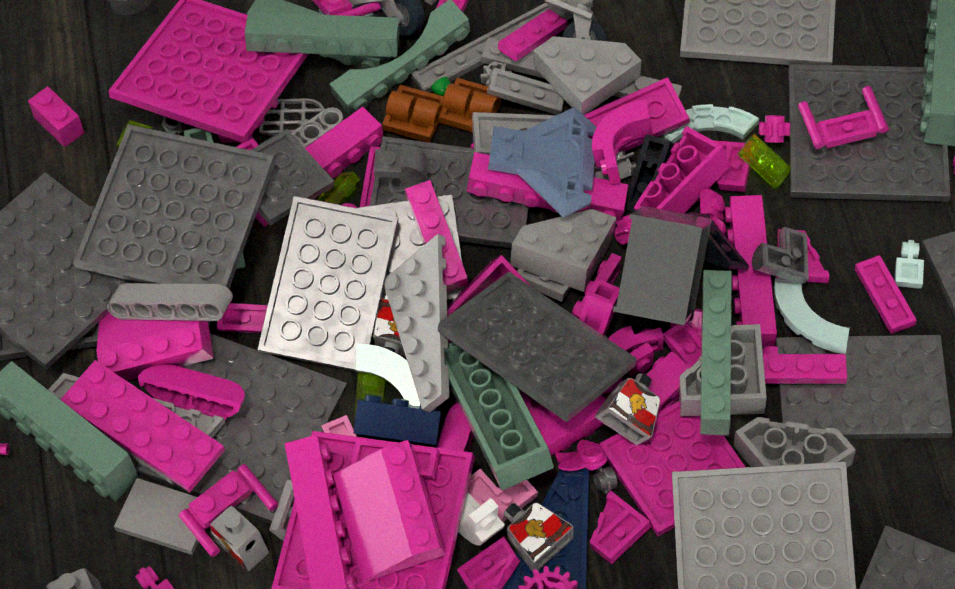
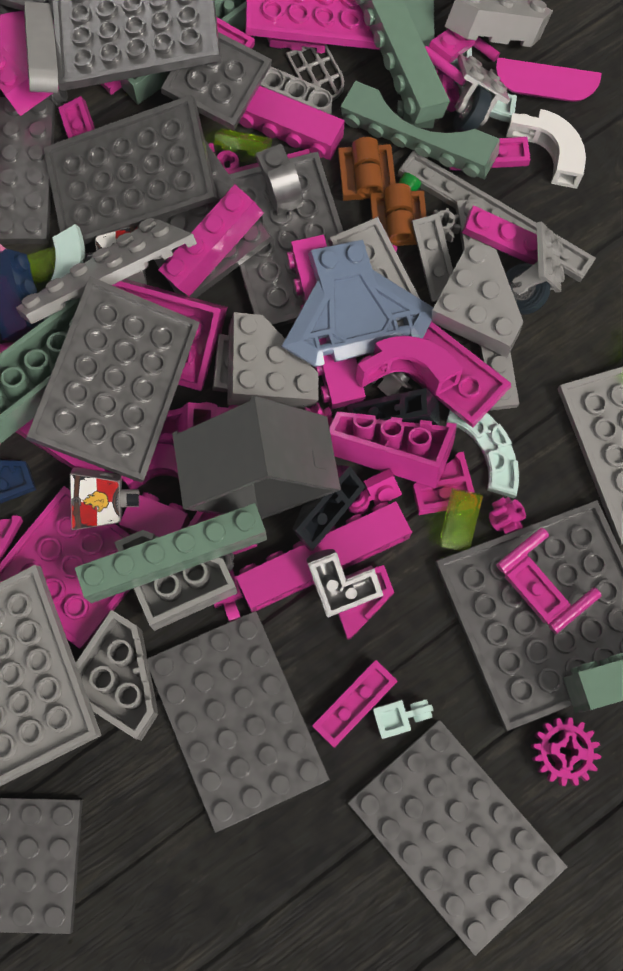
camera: 60 degrees right, 15 degrees up
dark pink plate [556,440,607,471] -> none
flat silver plate [593,467,617,494] -> none
dark pink plate [628,342,654,376] -> none
dark pink plate [763,354,847,384] -> none
light aqua tile [774,278,850,354] -> none

